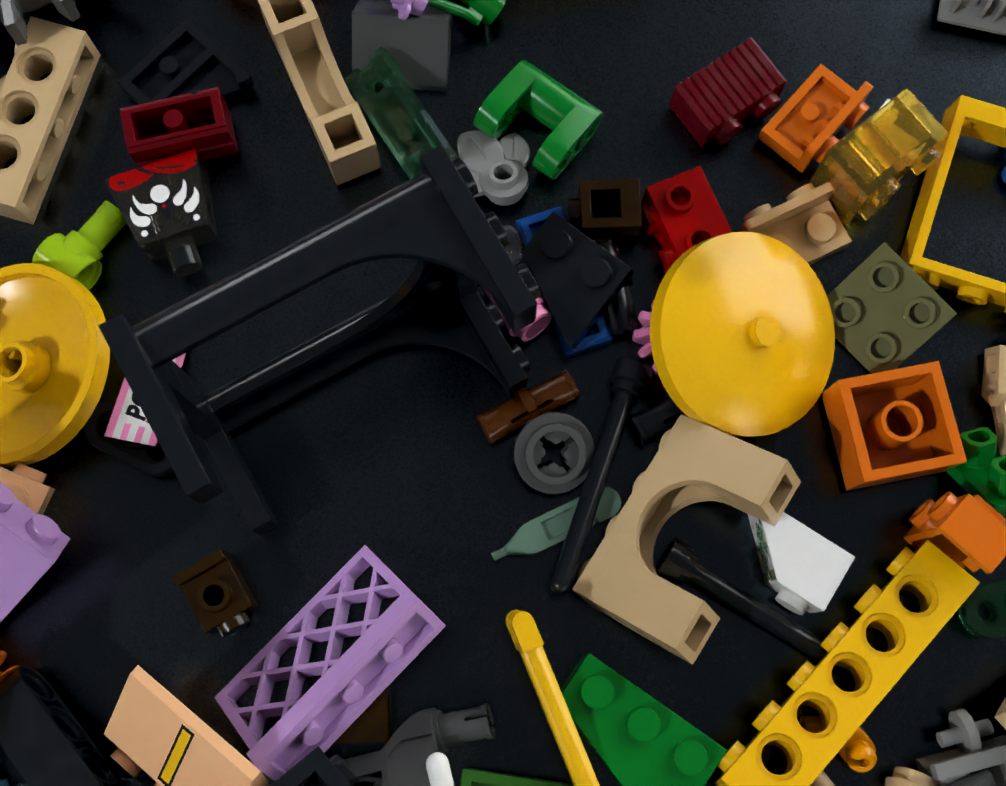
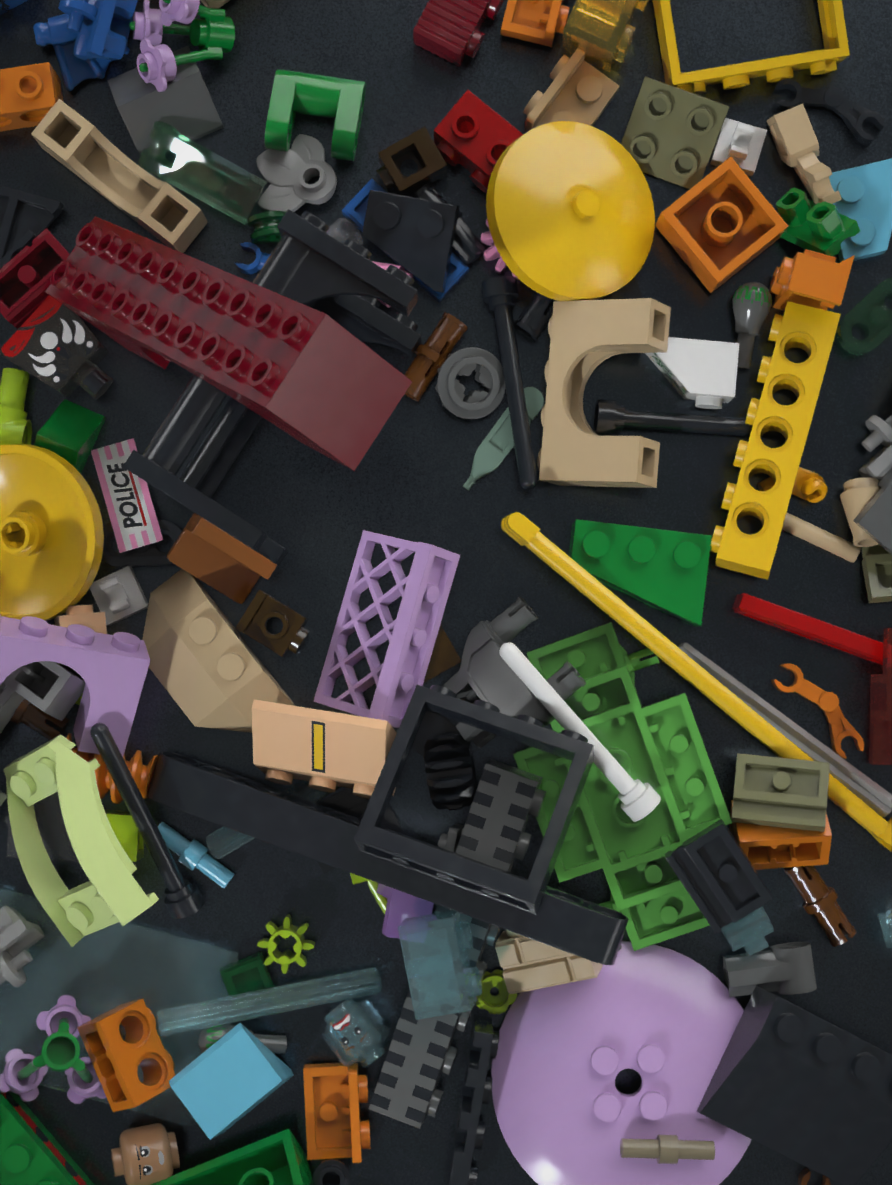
camera: 25 degrees left, 10 degrees up
none -> green slope [35,399,106,473]
none -> dark red arch [45,216,412,471]
none -> white tile [90,566,149,626]
none -> tan wedge [142,569,296,733]
none -> dark orange panel [167,513,277,604]
none -> white tile [710,118,767,177]
none -> dark grey piece [732,281,772,369]

